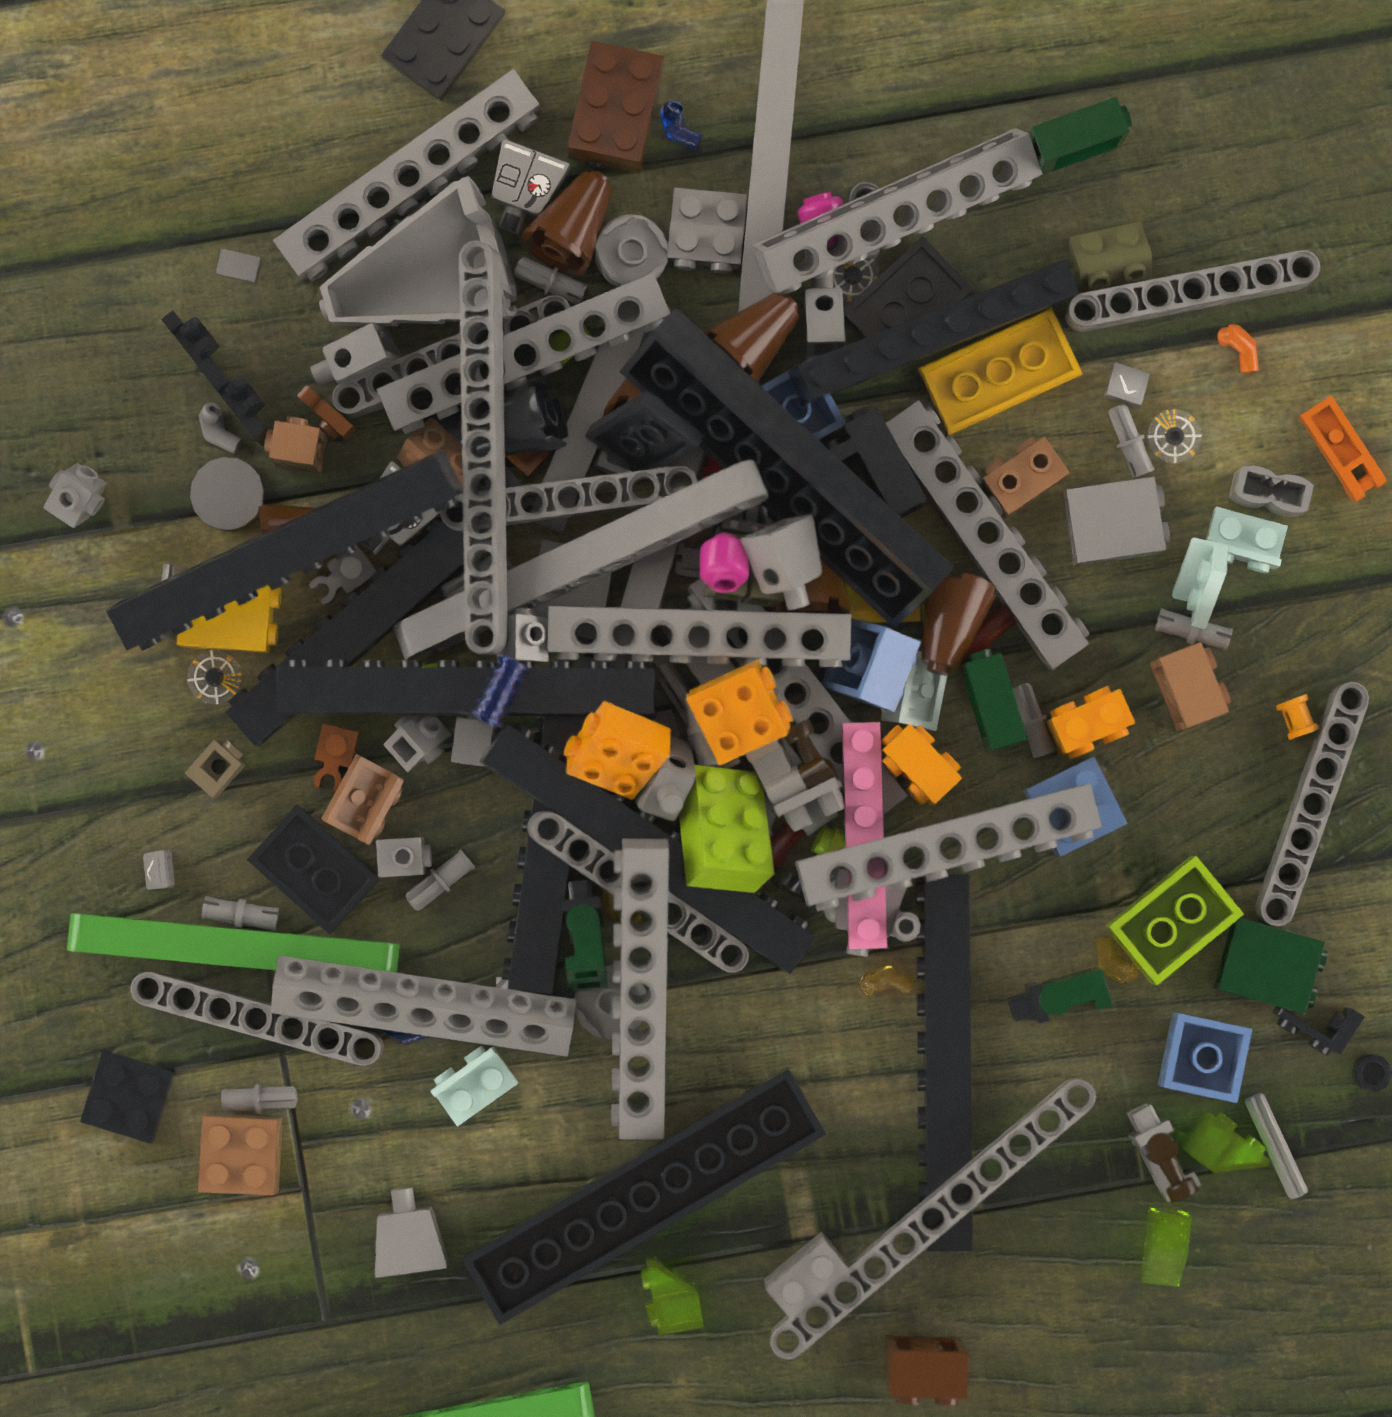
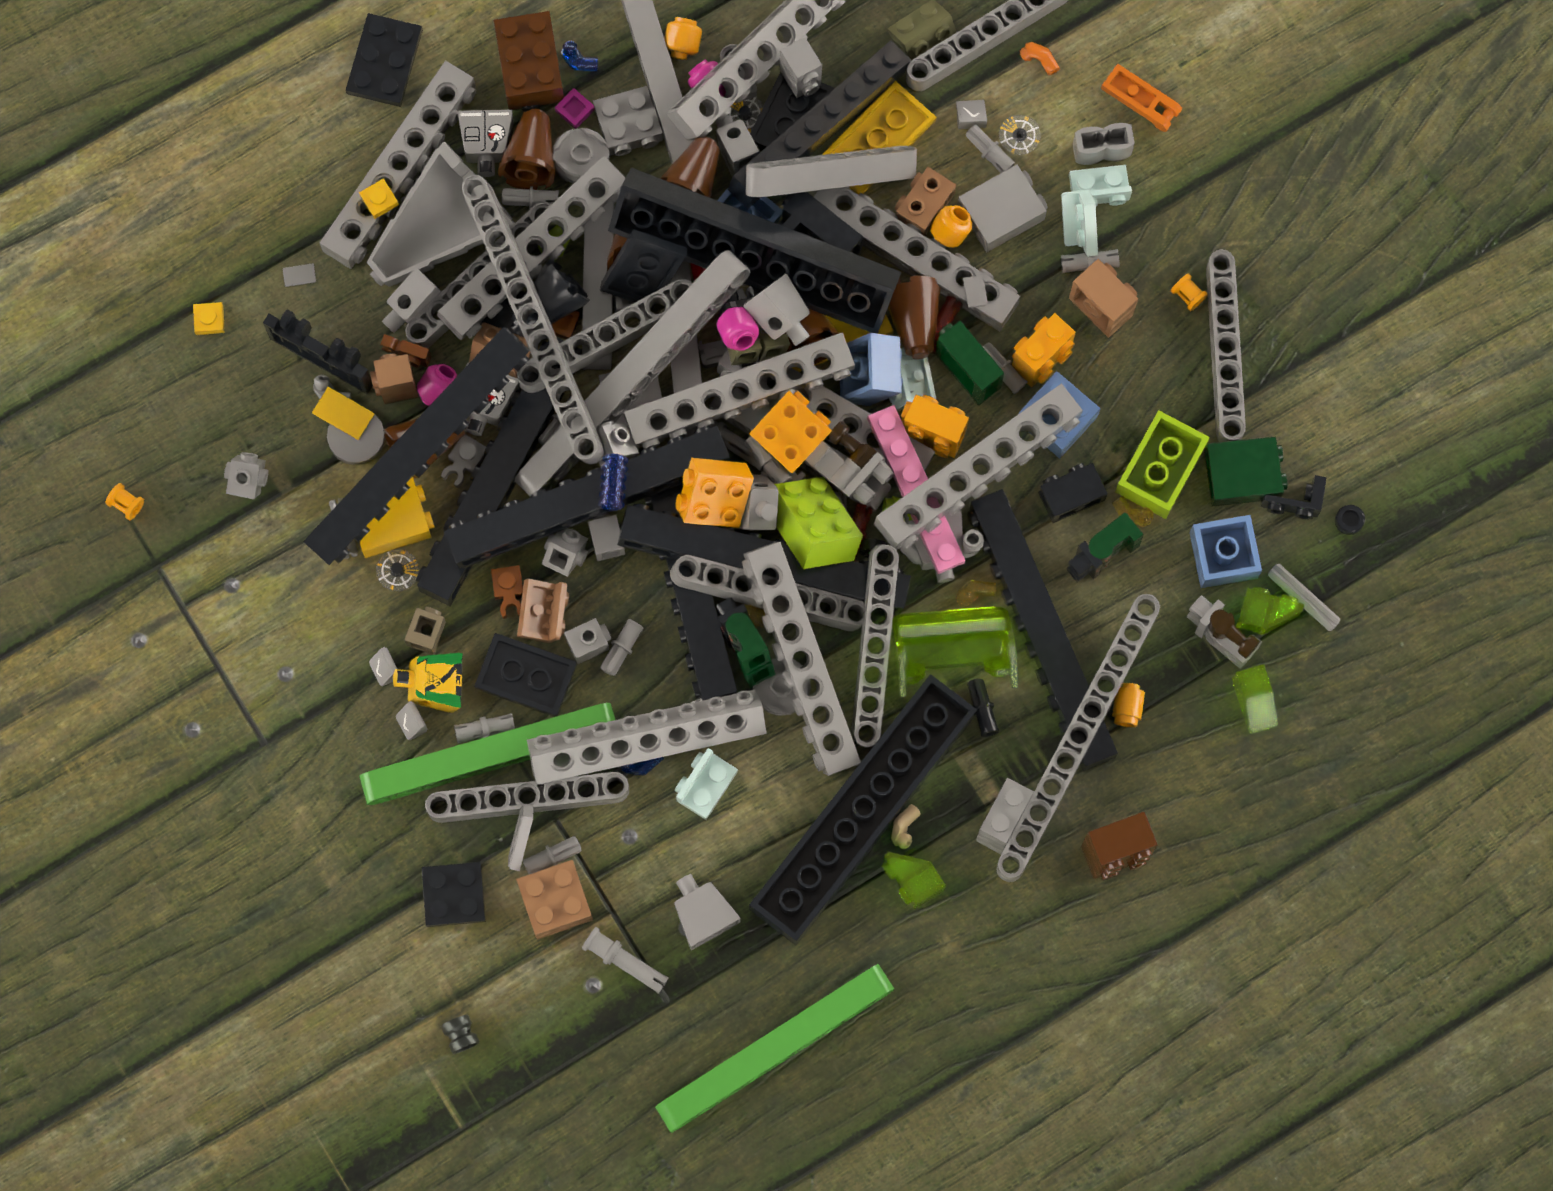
camera: 25 degrees left, 10 degrees down
none -> yellow plate [193,302,225,335]
none -> yellow sticker [312,387,375,440]
none -> yellow plate [359,178,399,219]
none -> light grey slope [369,647,397,686]
none -> torso [393,653,463,713]
none -> dark pink head [417,364,457,406]
none -> pearl dark grey wheel [441,1014,480,1054]
none -> light grey tile [508,804,533,871]
none -> magenta plate [555,88,595,129]
none -> light grey pin [582,927,669,994]
none -> light orange head [664,17,702,60]
none -> light grey beam [746,146,917,197]
none -> light grey brick [780,37,822,98]
none -> light grey beam [851,544,899,747]
none -> tan arm [891,804,920,849]
none -> clear neon green windscreen [892,607,1018,697]
none -> light orange head [930,205,973,248]
none -> light grey sticker [963,275,988,308]
none -> black axle [967,678,999,737]
none -> black brick [1038,463,1108,523]
none -> light orange brick [1112,683,1145,727]

